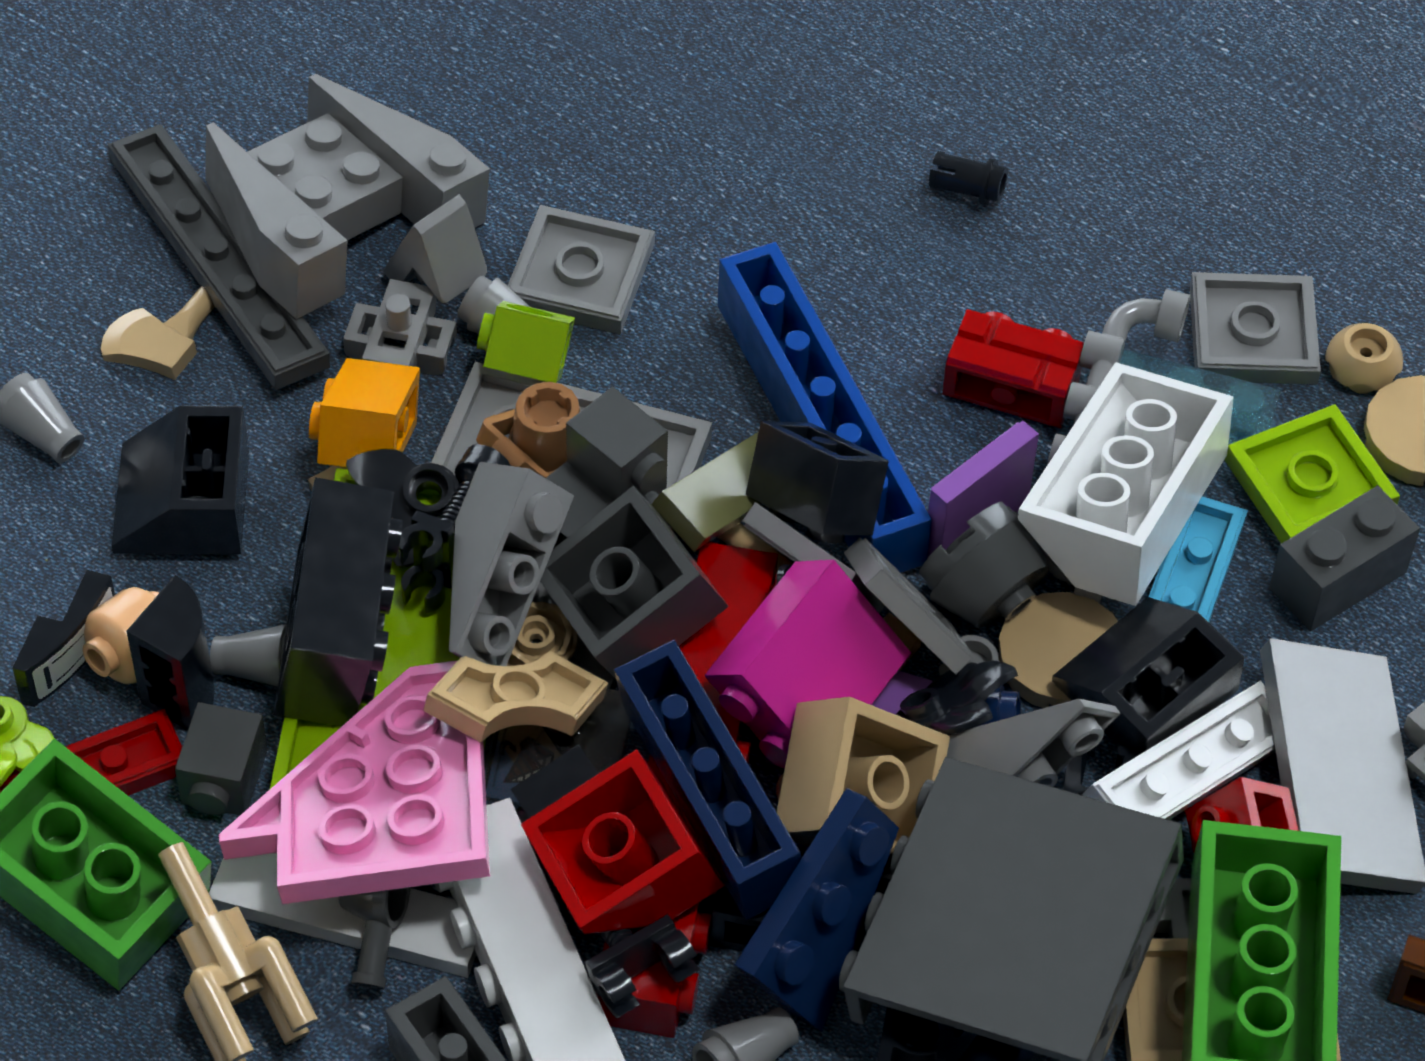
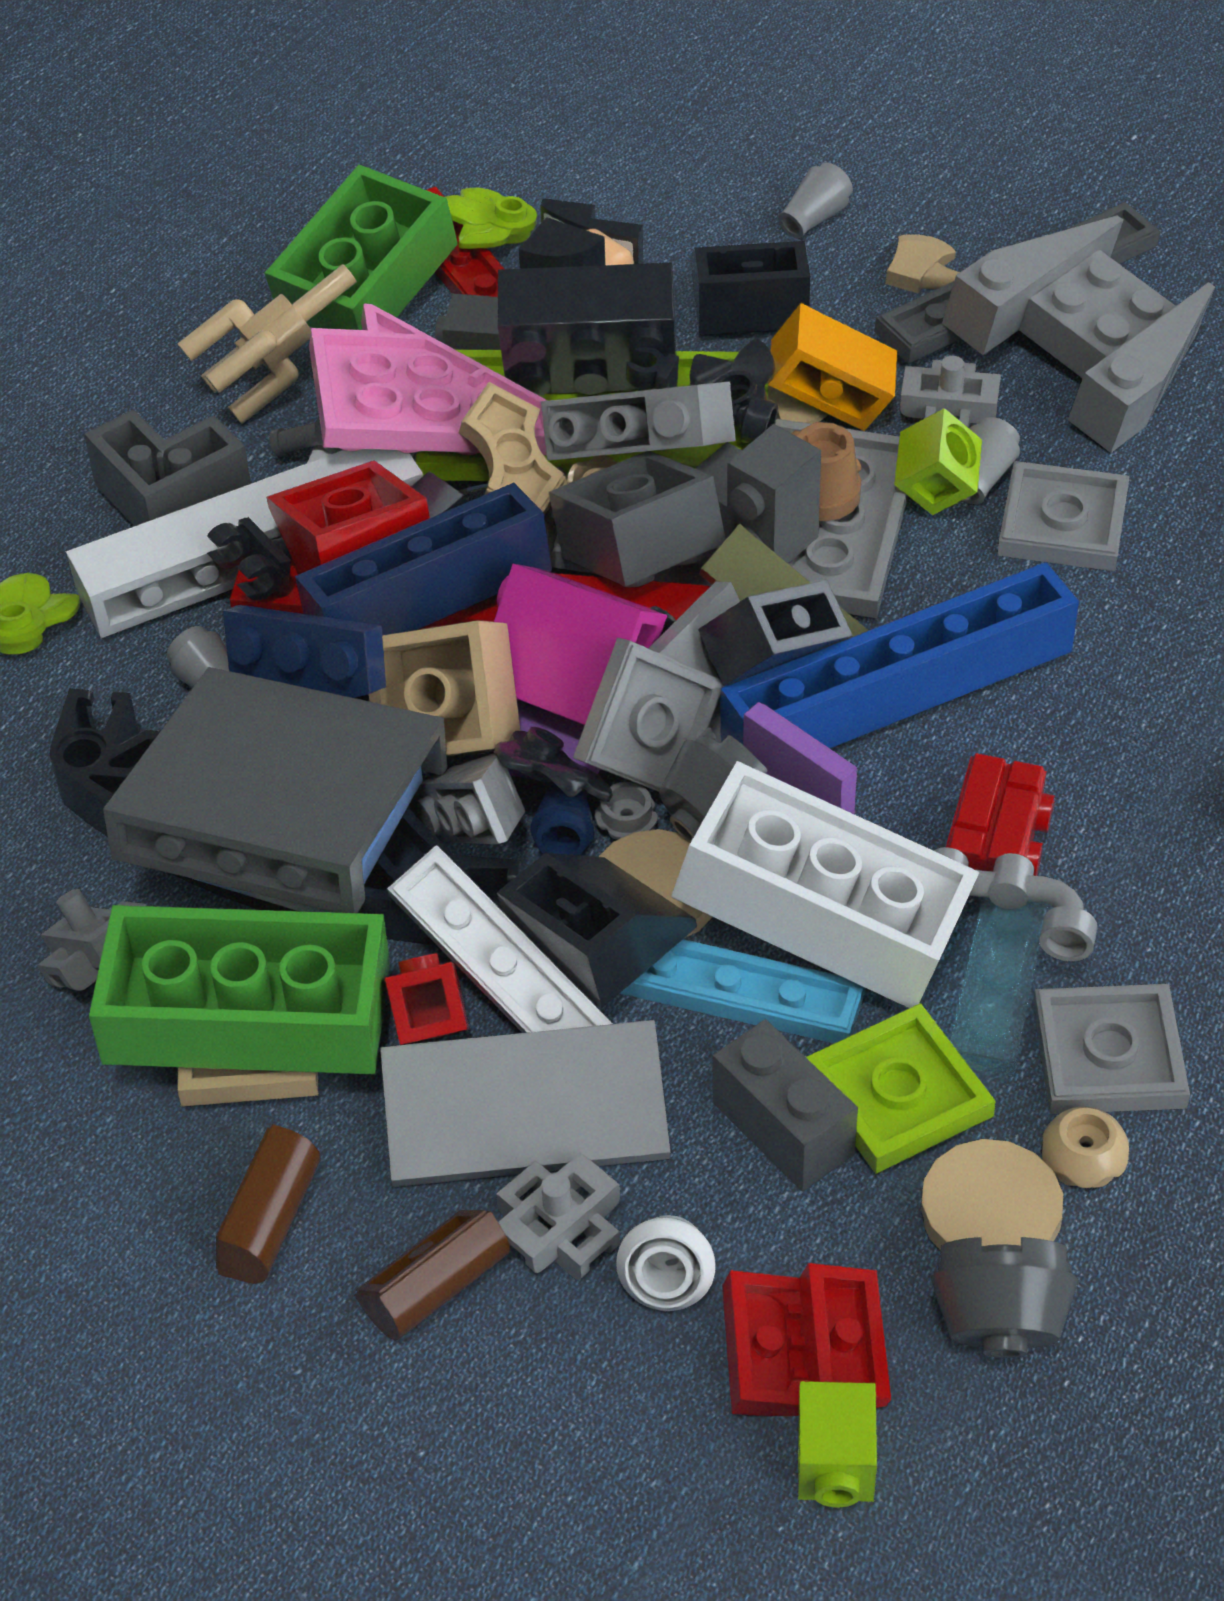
camera: 90 degrees right, 5 degrees down
light grey slope [383,194,487,303] -> none

